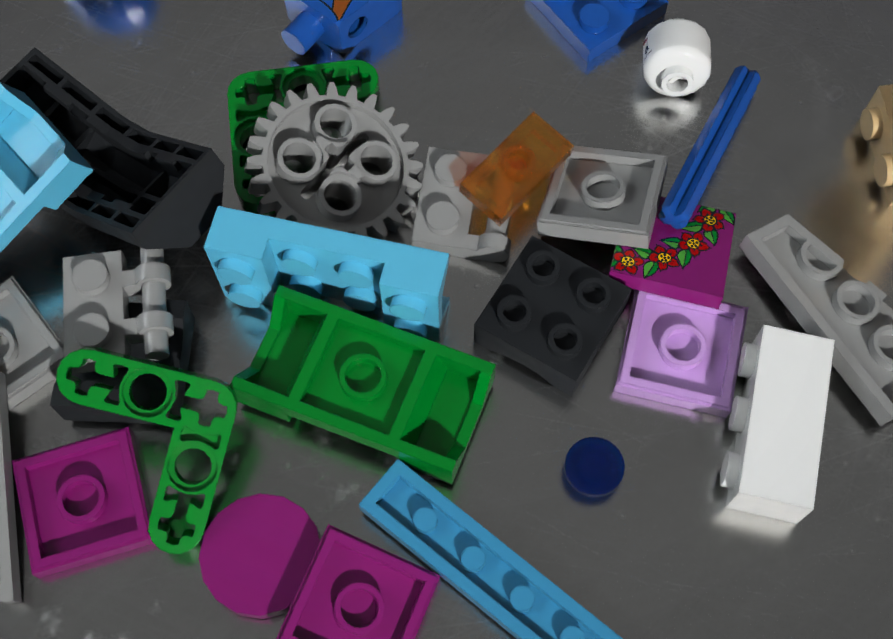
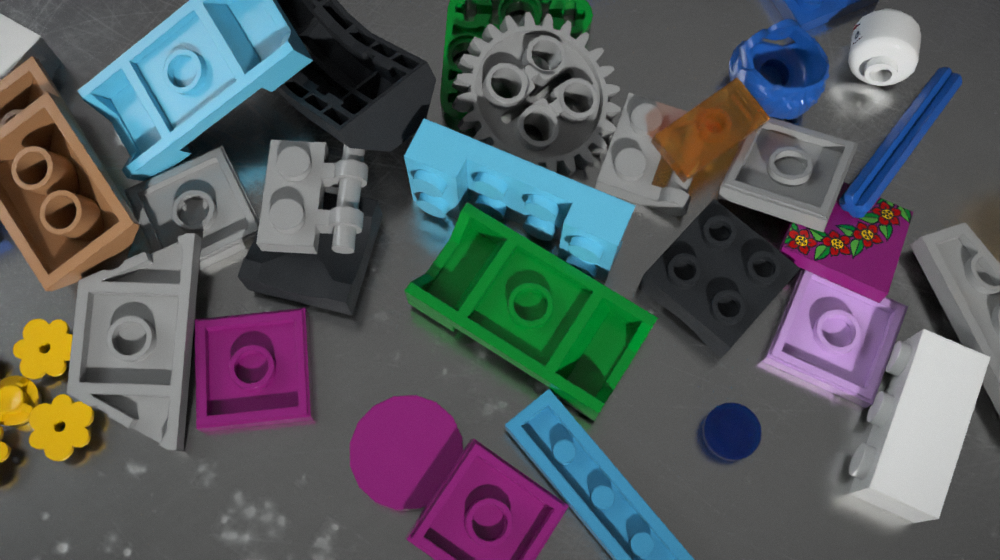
camera: 10 degrees right, 5 degrees up
green beam [56,347,238,554] -> none
none -> blue hair [729,18,830,120]

